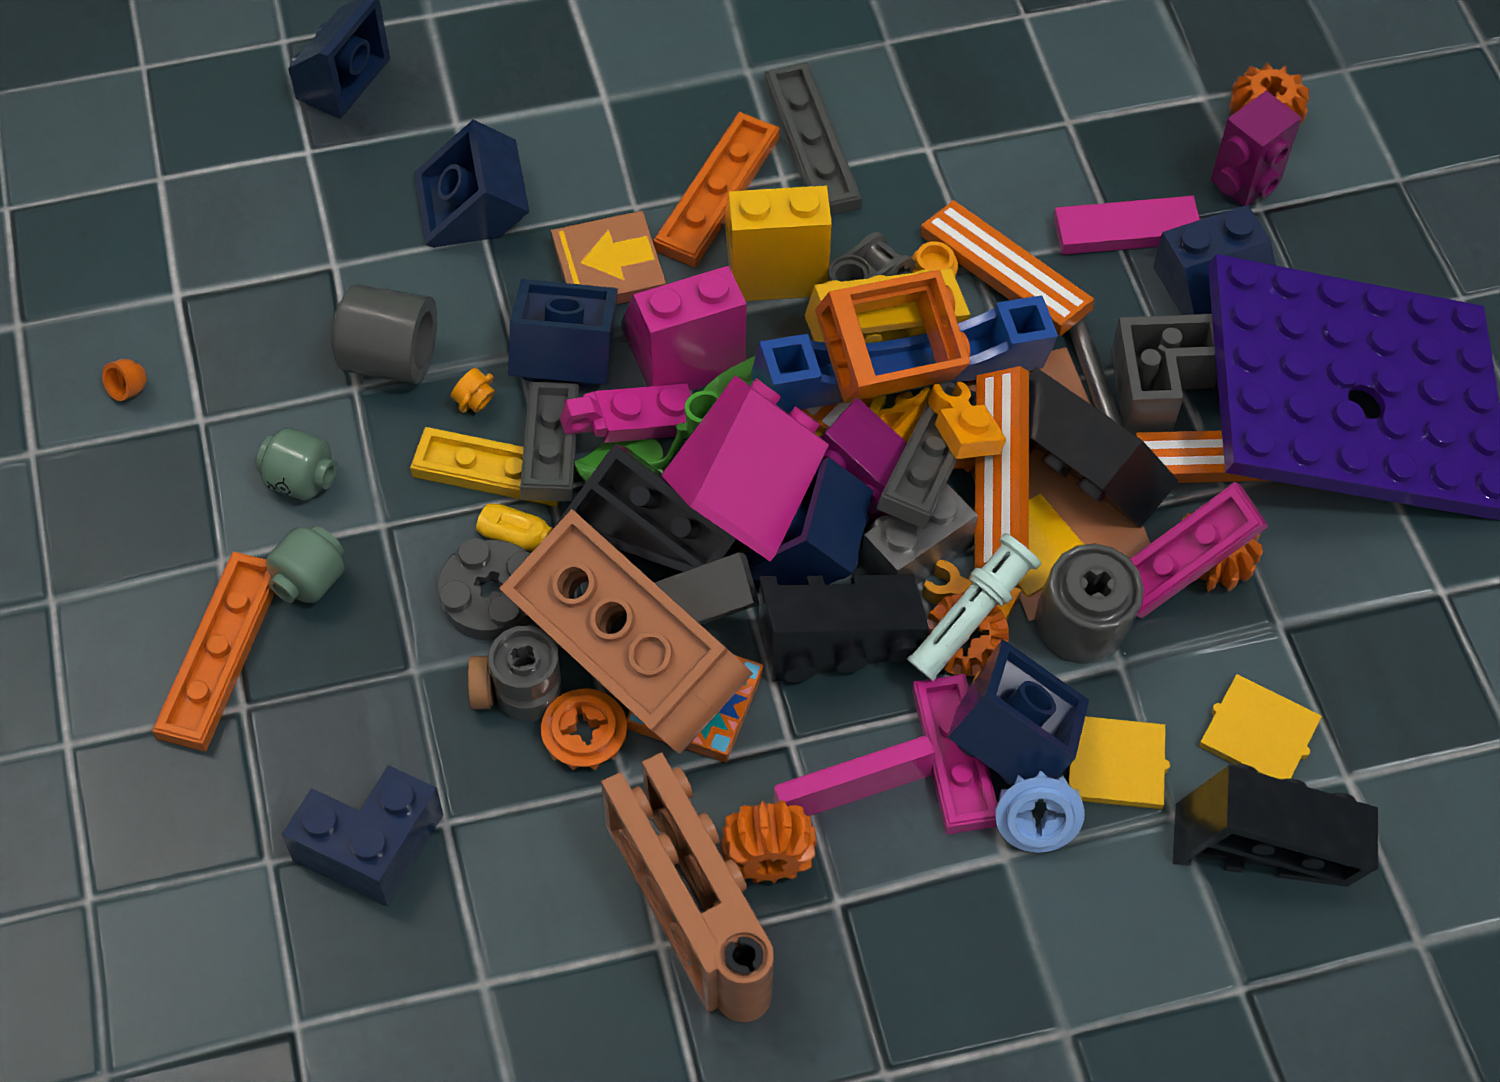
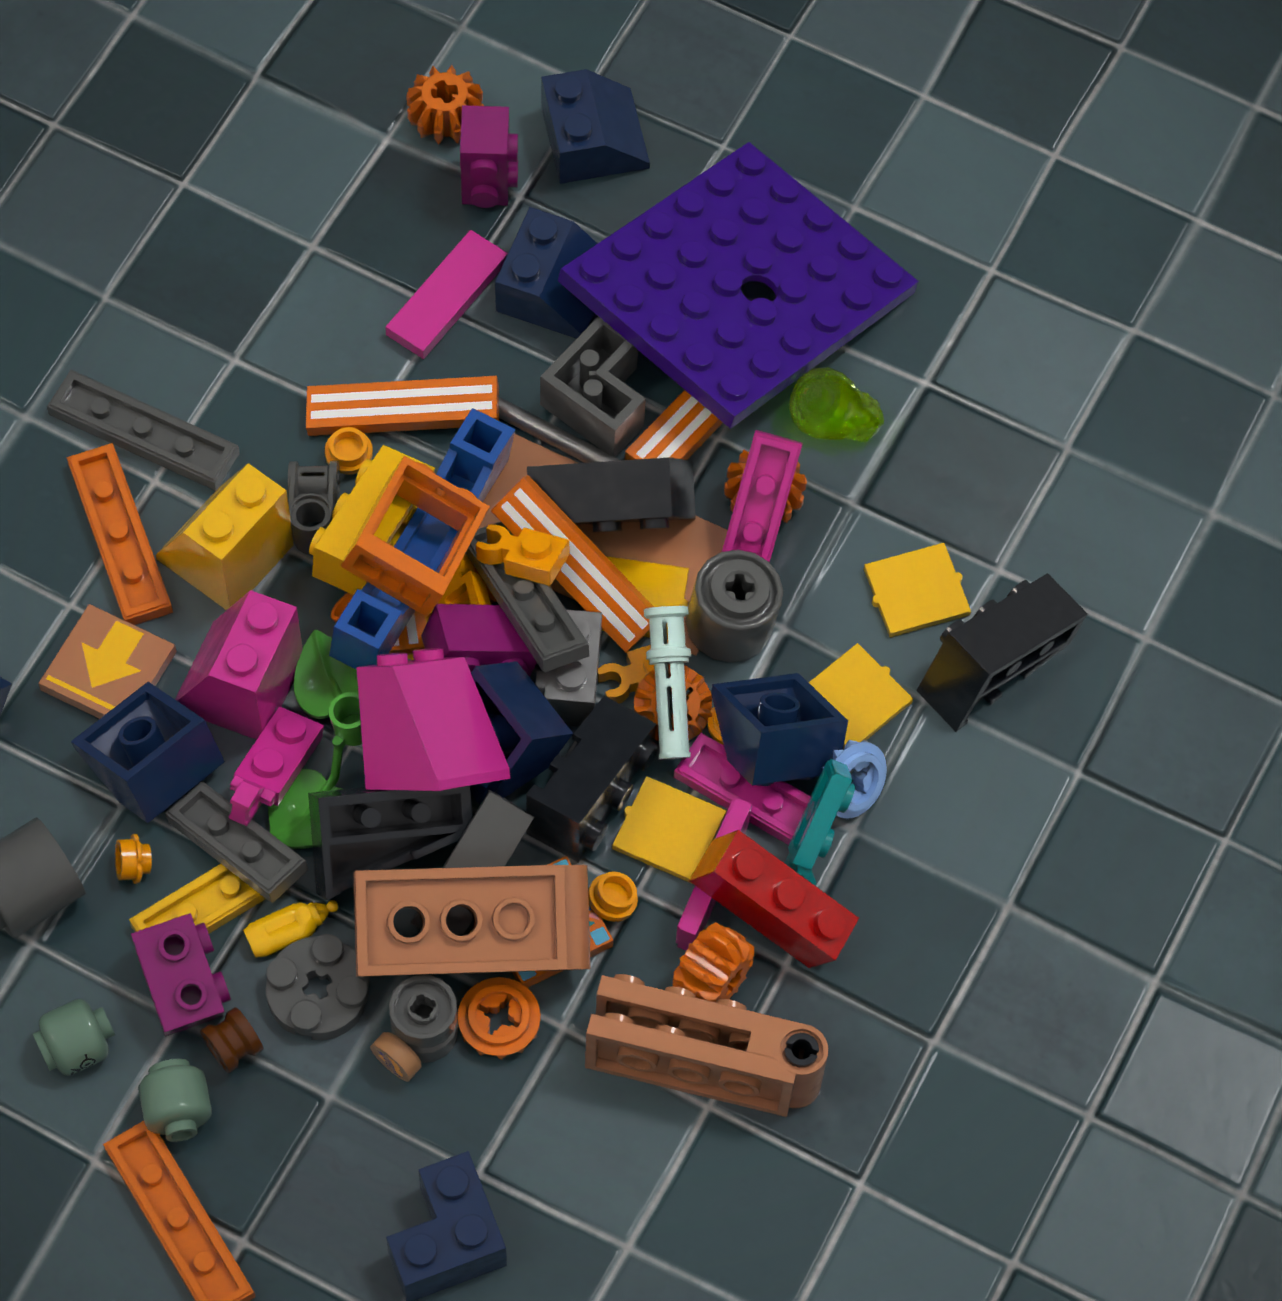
camera: 50 degrees left, 5 degrees up
none -> magenta brick [131,913,231,1037]
none -> reddish brown wheel [200,1007,264,1073]
none -> dark blue slope [541,69,650,184]
none -> light orange plate [588,872,638,922]
none -> yellow piece [612,776,727,884]
none -> red brick [689,830,859,968]
none -> teal hinge [785,759,855,885]
none -> clear neon green hair [788,367,885,442]

